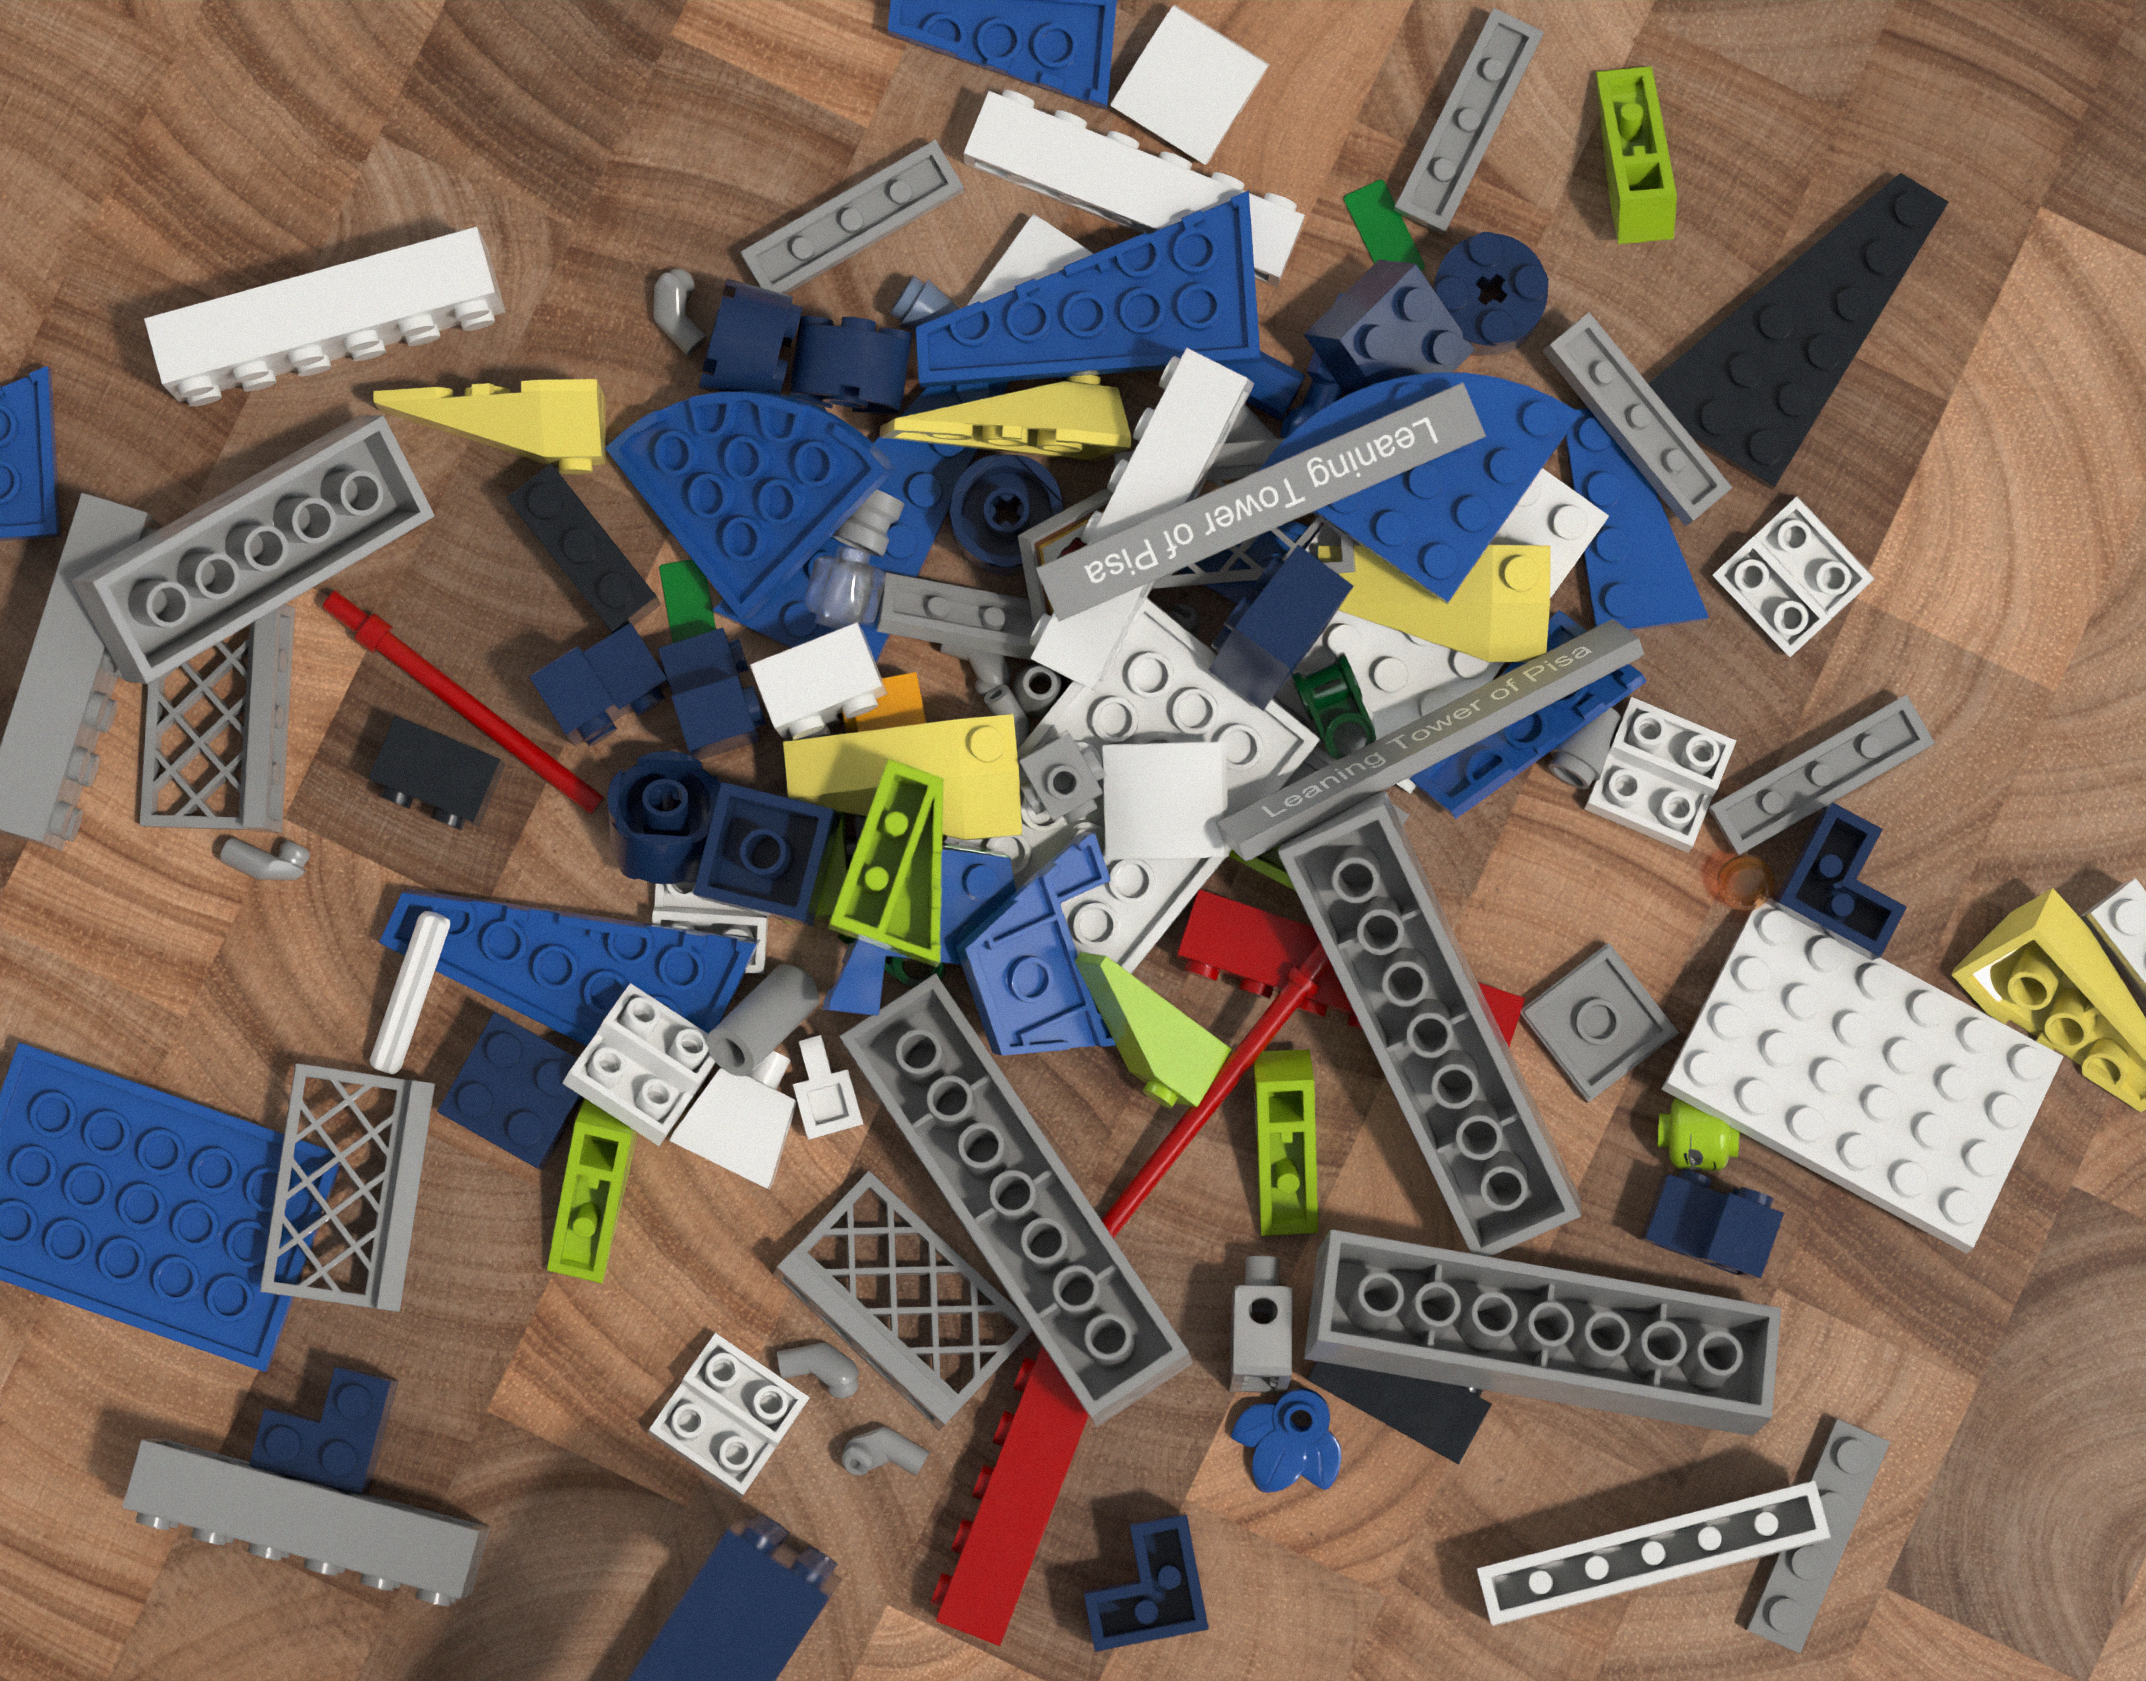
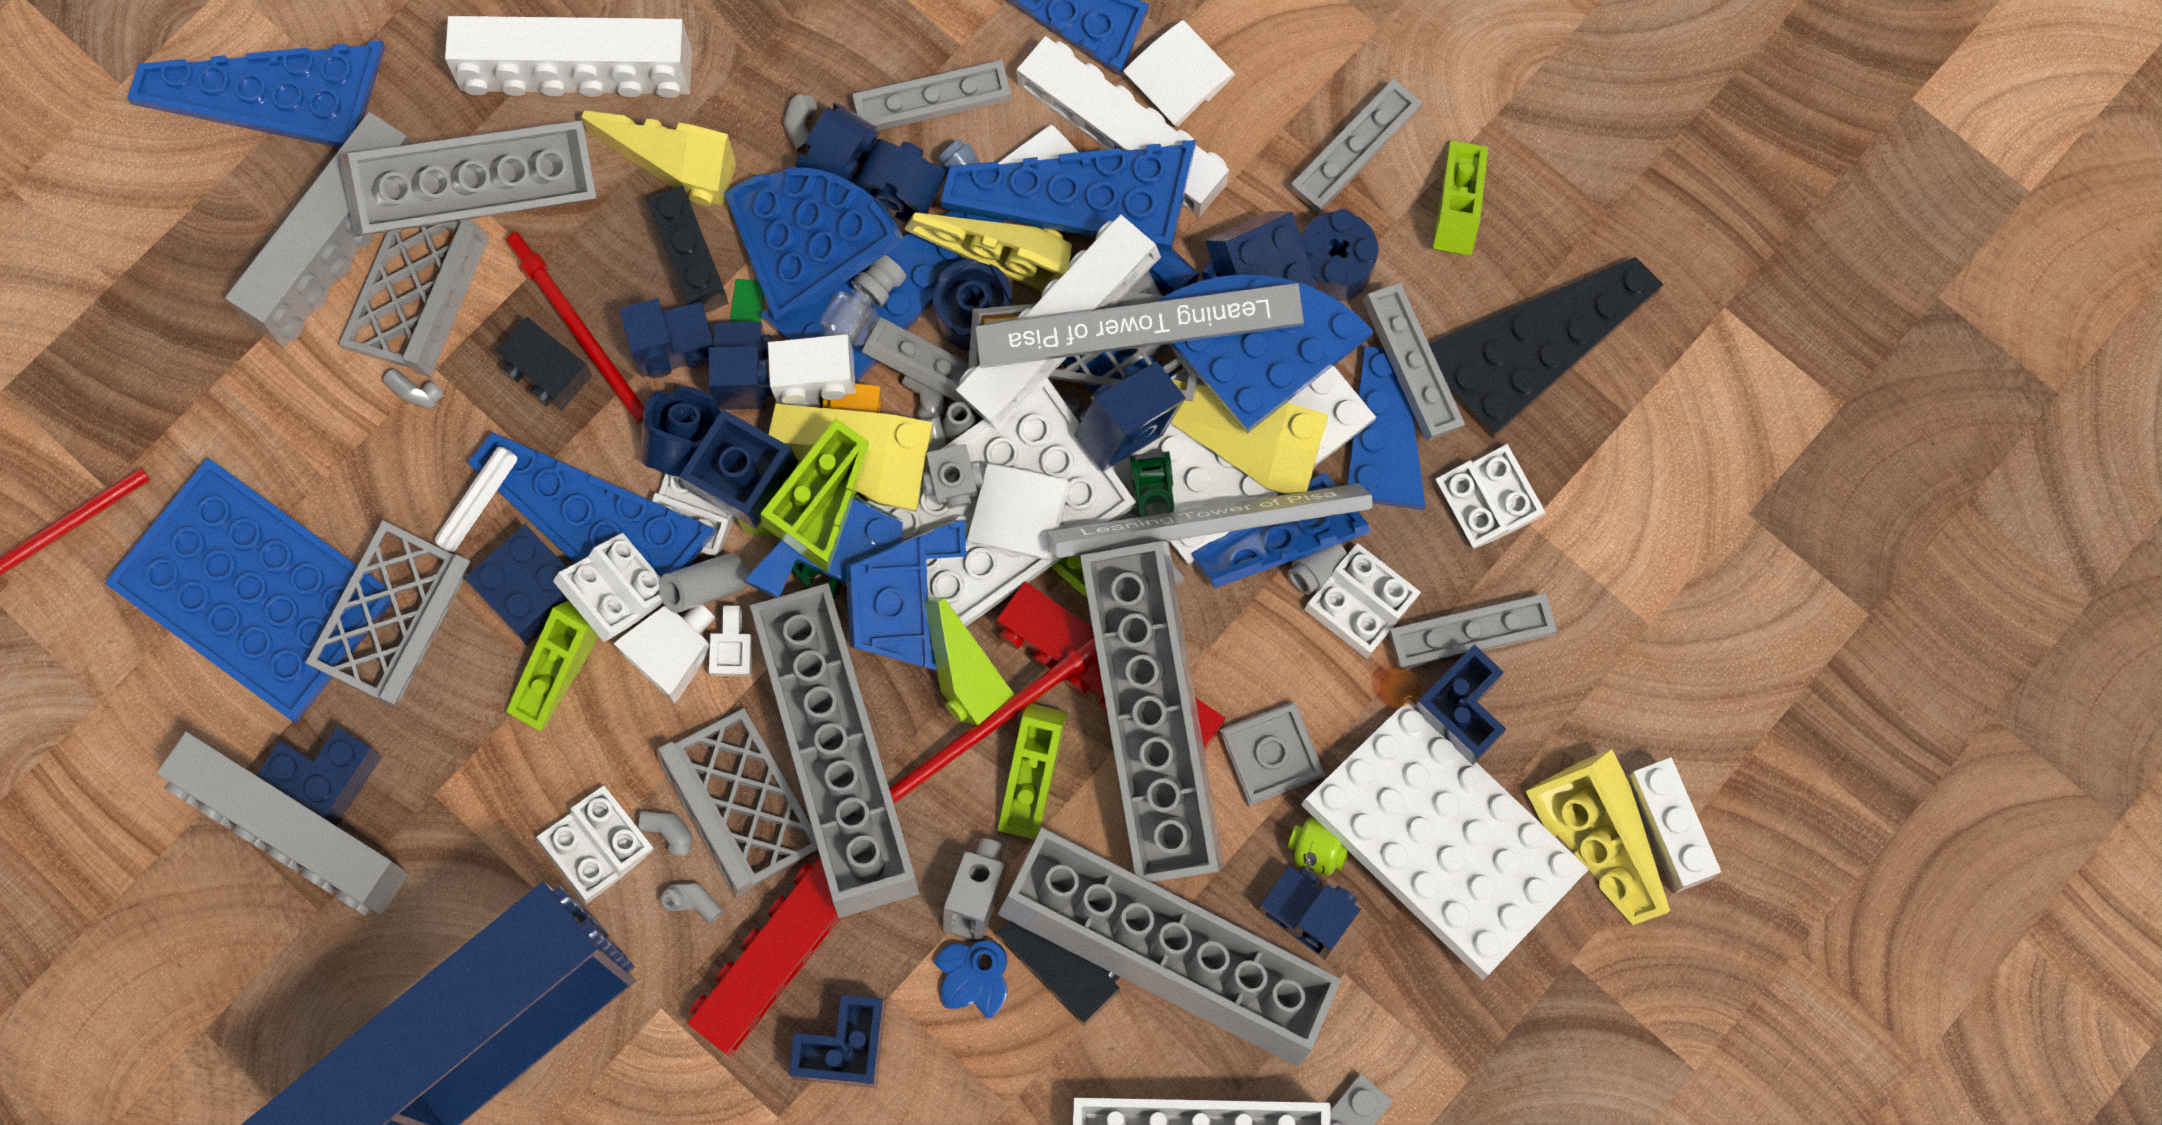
camera: 20 degrees right, 10 degrees down
green sticker [1344,179,1425,271] -> none

